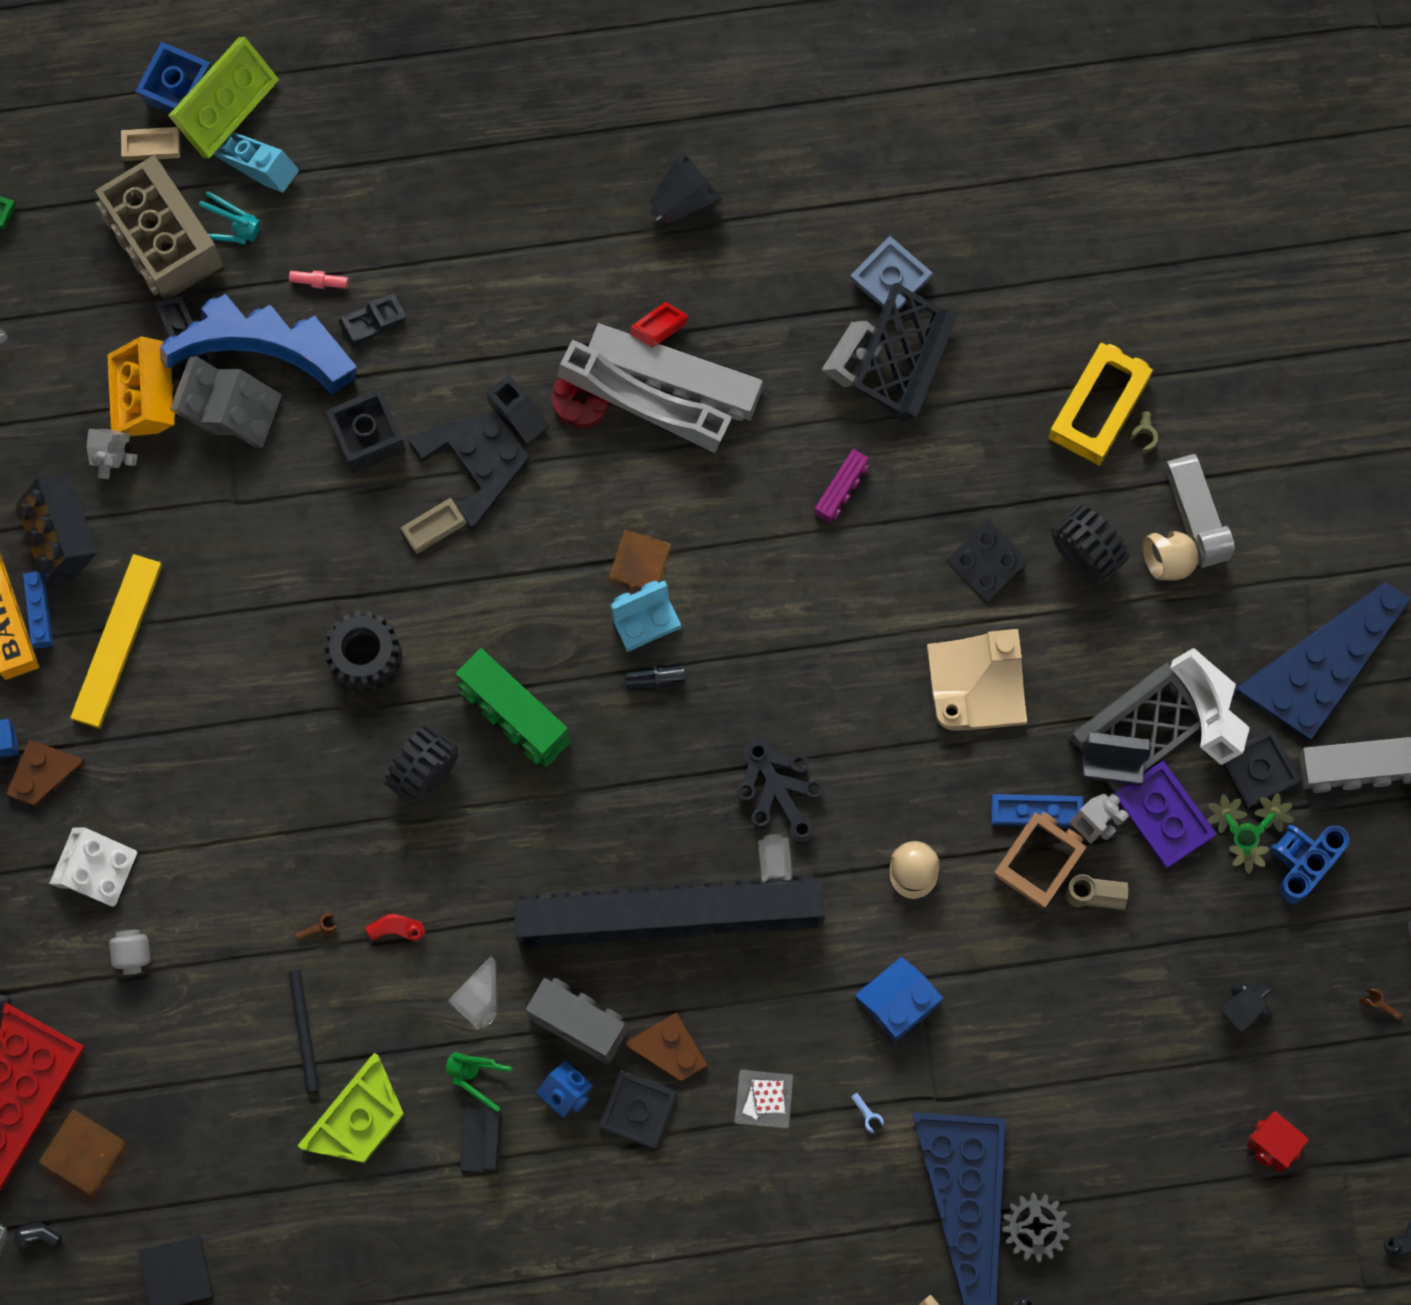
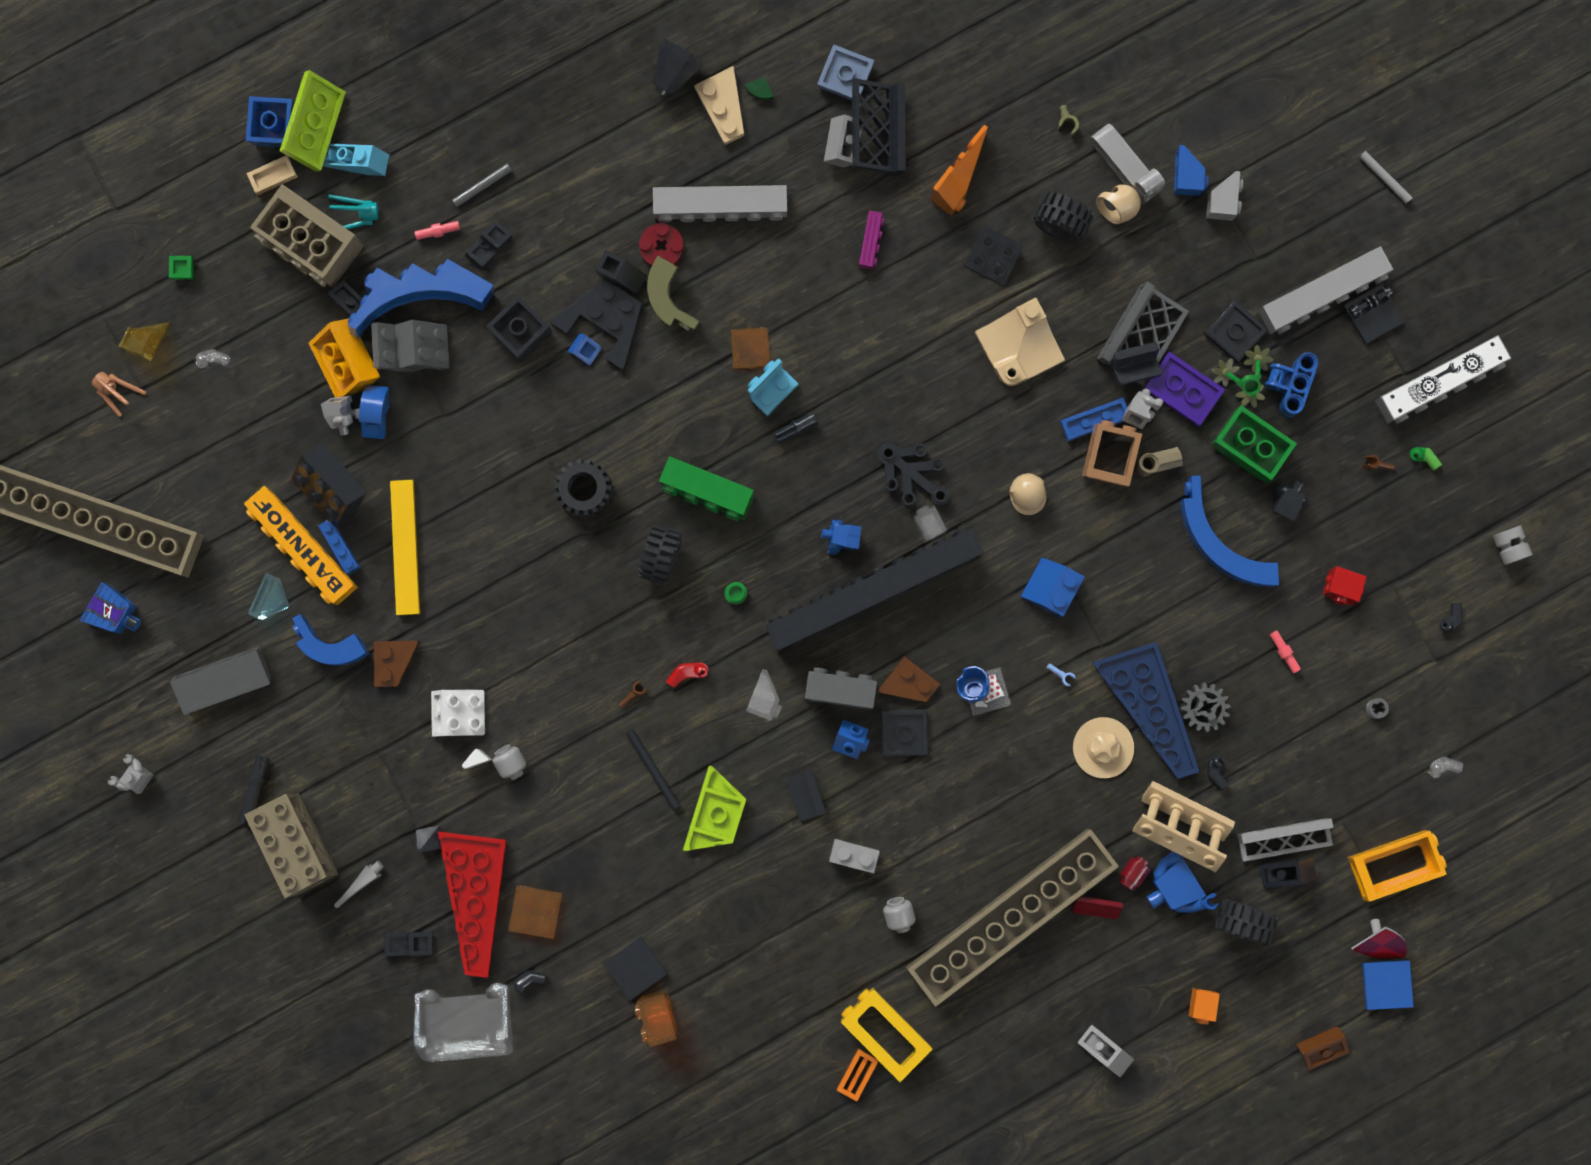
camera: 25 degrees left, 10 degrees up
dark tan tile [400,498,467,554] -> none
green plant [446,1052,513,1112] -> none
light grey arch [557,340,732,453] -> none
red tile [630,302,688,348] -> none
yellow piece [1048,342,1153,466] -> none
white arch [1170,648,1250,765] -> none
dark blue wing [1235,582,1410,742] -> none
none -> blue brick [359,385,389,439]
none -> dark grey bar [452,164,512,207]
none -> white slope [462,749,492,769]
none -> blue slope [568,333,602,366]
none -> olive arch [647,256,700,331]
none -> tan wing [694,66,744,145]
none -> green plate [725,582,747,605]
none -> dark green tile [745,77,774,100]
none -> blue piece [821,520,861,555]
none -> light grey brick [829,839,879,873]
none -> orange wedge [930,125,988,216]
none -> blue hair [956,666,991,703]
none -> tan hat [1073,717,1134,778]
none -> blue slope [1174,145,1208,196]
none -> blue arch [1180,476,1279,587]
none -> light grey slope [1206,171,1243,221]
none -> green brick [1210,405,1297,484]
none -> coral bar [1270,630,1301,673]

